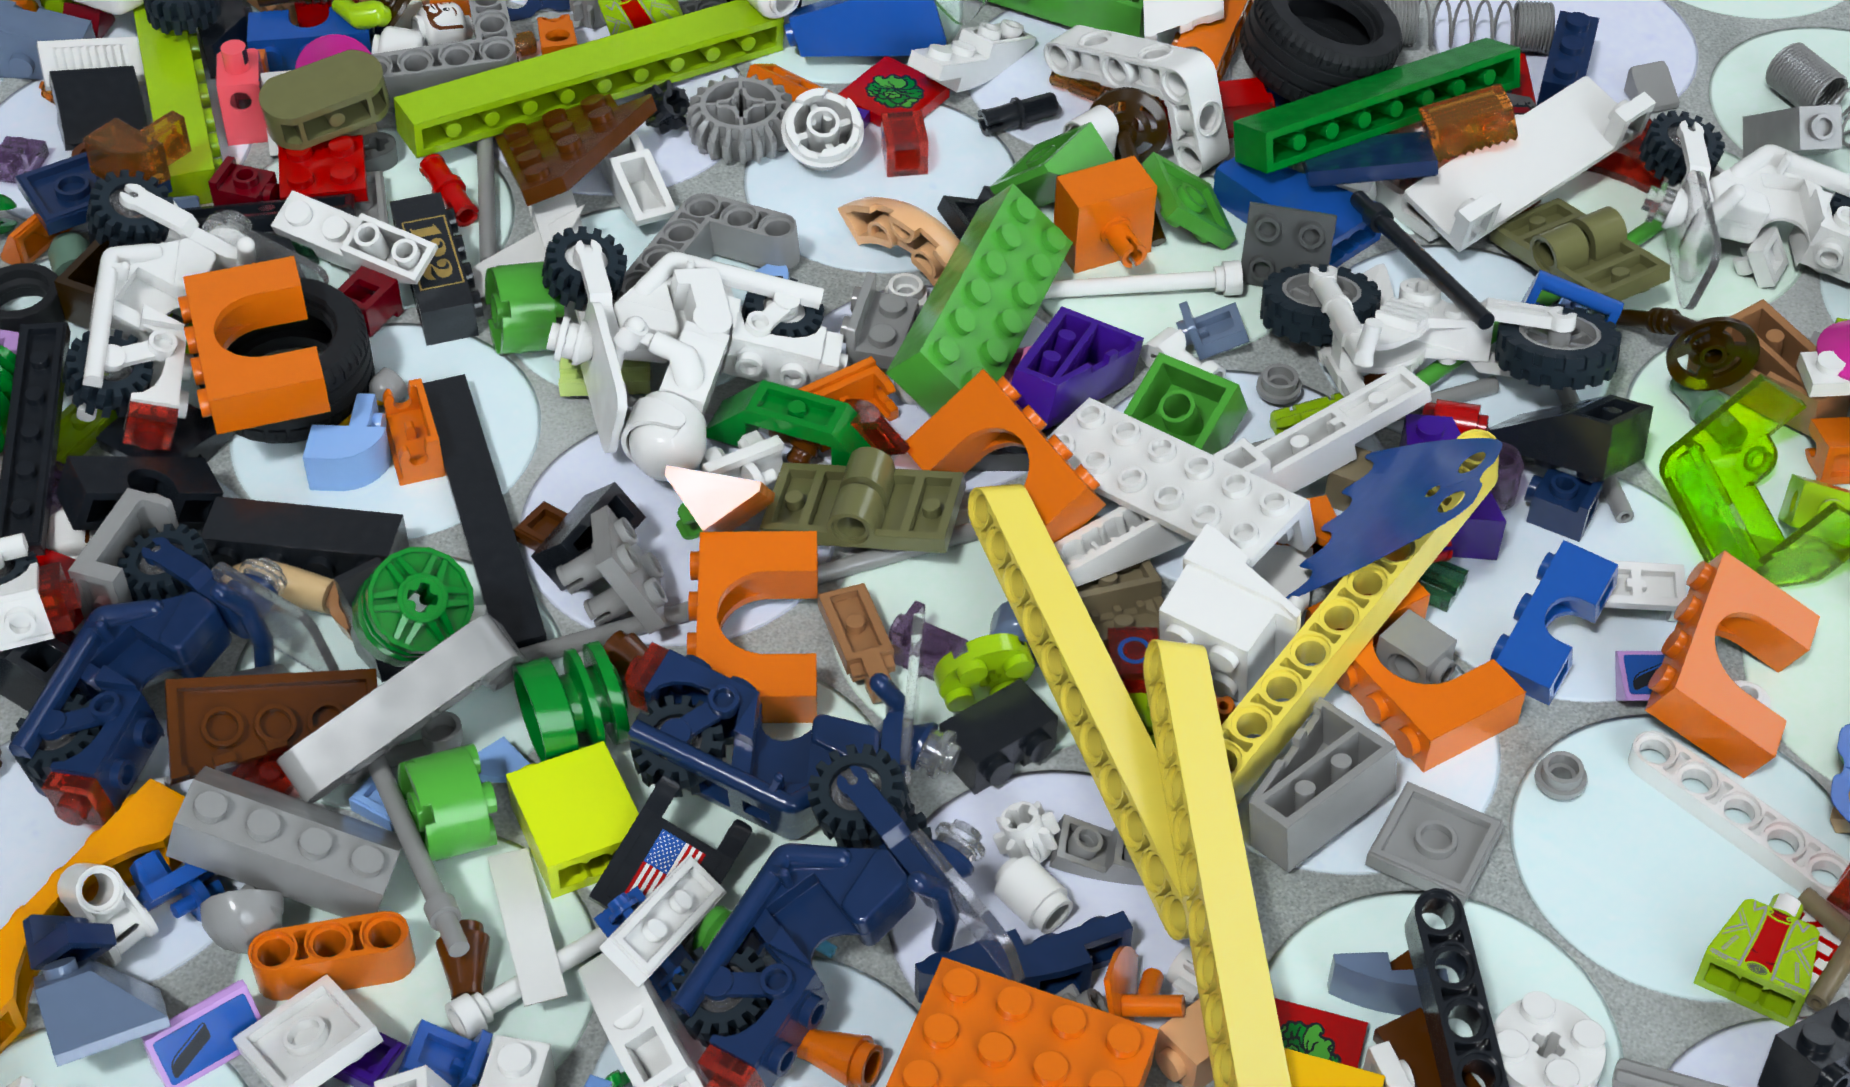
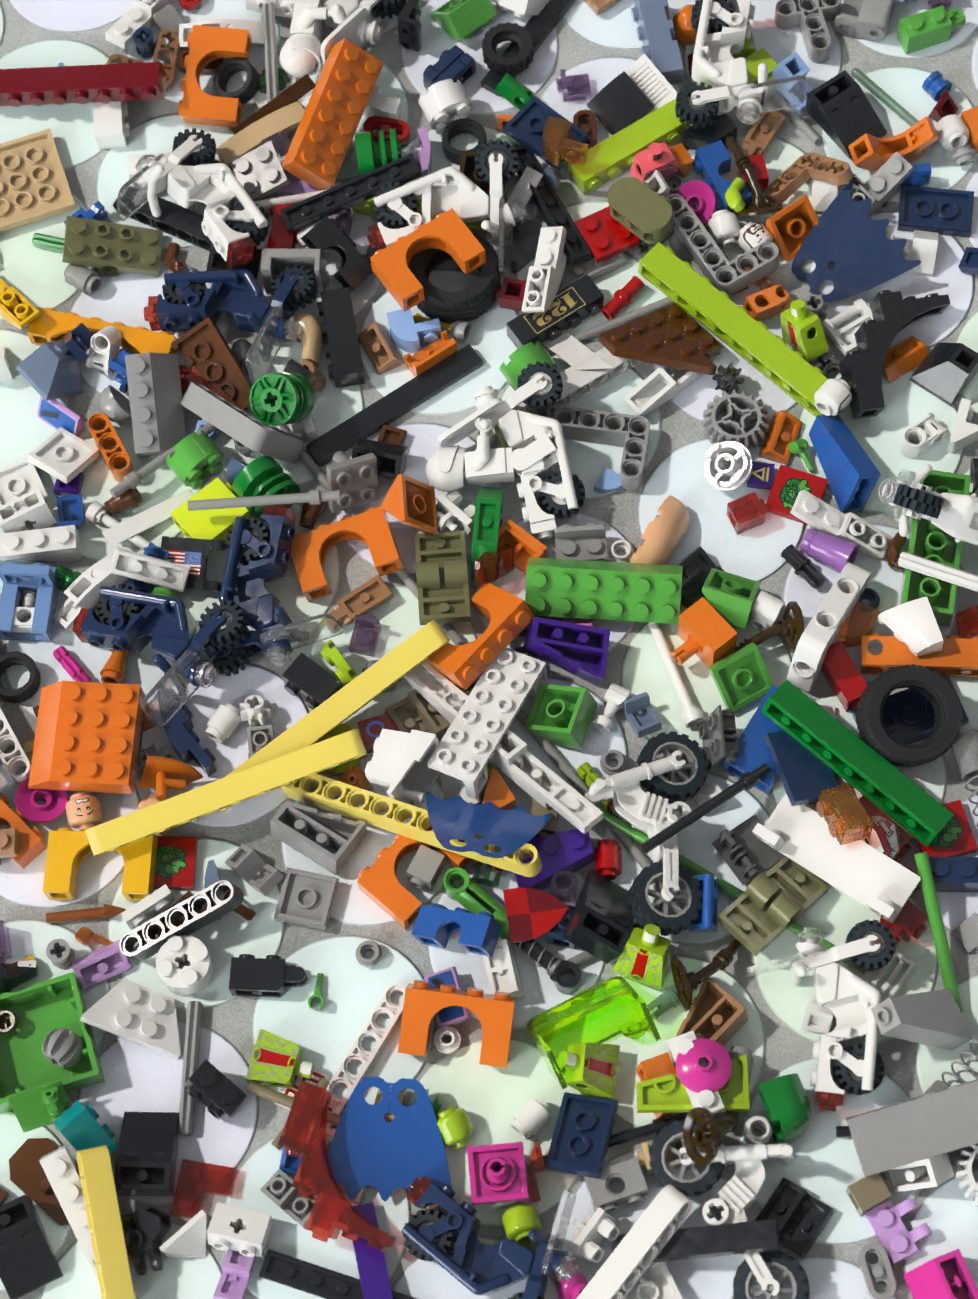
camera: 80 degrees right, 20 degrees up
dark red brick [208,156,280,206] -> none
none -> light grey bar [188,489,341,511]
none -> light grey slope [224,844,284,896]
none -> black hinge [229,954,308,998]
none -> bright green hand [308,973,326,1010]
none -> medium nougat slope [357,322,404,375]
none -> piece [443,867,581,995]
none -> shield [503,888,569,943]
none -> lime torso [612,924,671,990]
none -> dark grey hinge [712,815,785,885]
none -> bright green hand [788,439,815,472]
none -> medium lavender plant [800,528,860,573]
none -> reddish brown arm [887,532,907,571]
none -> bright green piece [914,852,964,1013]

